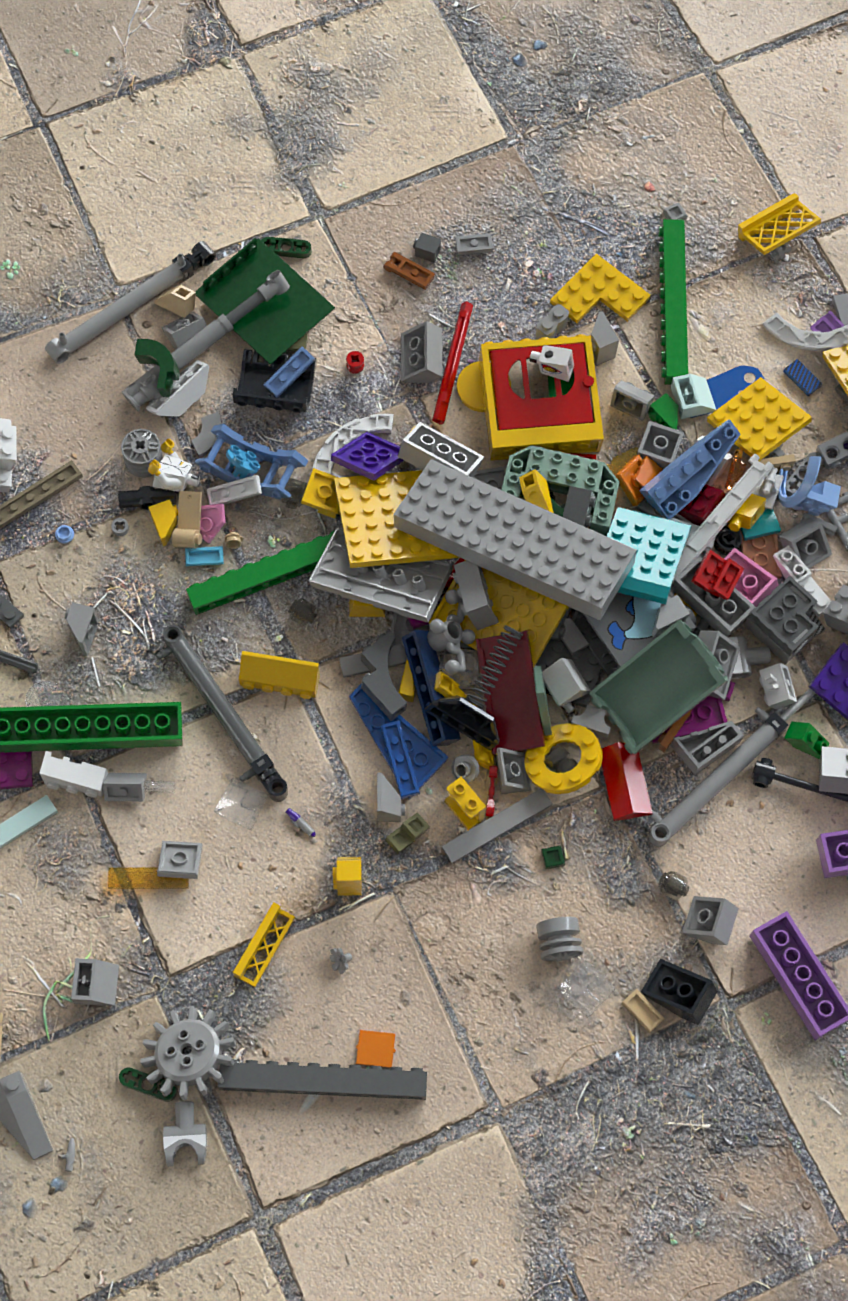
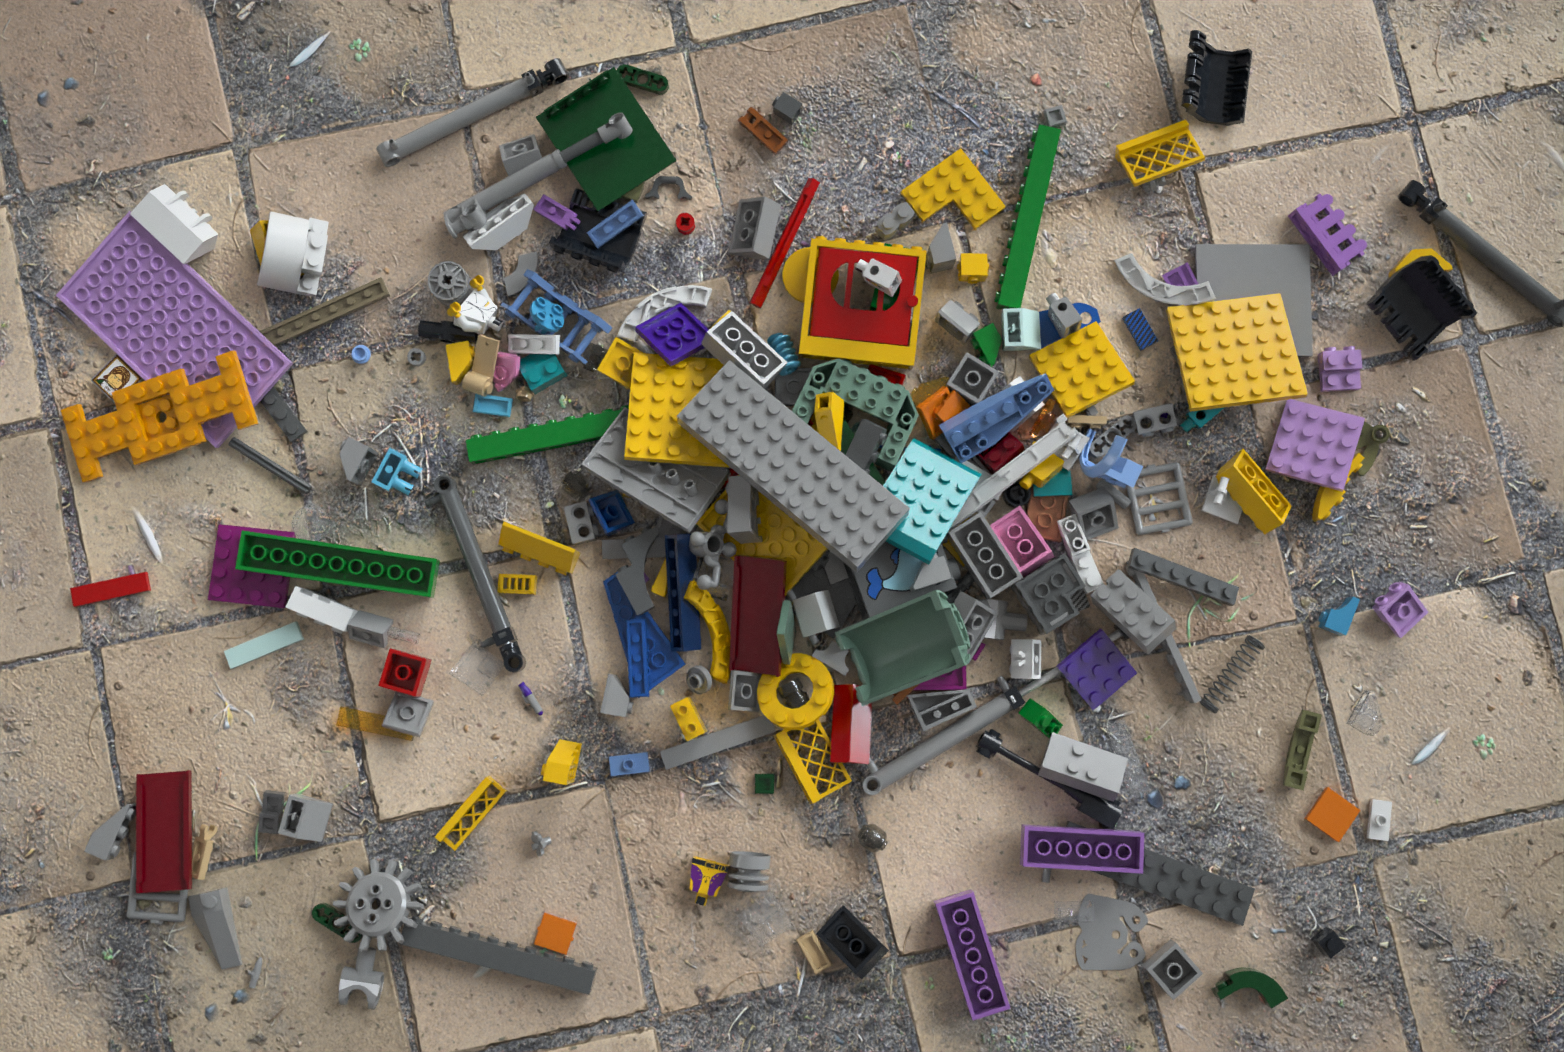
camera: 20 degrees right, 15 degrees up
dark green arch [134,339,179,397] -> none
tan slope [154,285,196,318] -> none
olive slope [385,812,430,854] -> none
black wedge [425,695,500,750] -> none
light grey plate [455,233,493,256] -> none
dark grey piece [466,625,523,709] -> none
red piece [486,766,498,817] -> none
light grey slope [682,896,739,945] -> none
red slope [691,549,745,600] -> none
none -> flat silver slope [258,790,285,834]
none -> medium azure brick [371,447,423,496]
none -> red brick [378,648,432,697]
none -> yellow slope [497,574,537,595]
none -> teal slope [520,354,568,395]
none -> medium lavender hinge [533,194,581,231]
none -> light grey brick [564,501,599,546]
none -> blue slope [589,490,635,537]
none -> medium blue plate [609,752,650,776]
none -> dark grey helmet [645,176,692,200]
none -> torso [689,856,729,906]
none -> medium azure piece [767,333,801,376]
none -> yellow fence [773,719,852,804]
none -> yellow head [957,253,989,284]
none -> light grey torso [1046,293,1082,339]
none -> black hinge [1181,30,1252,126]

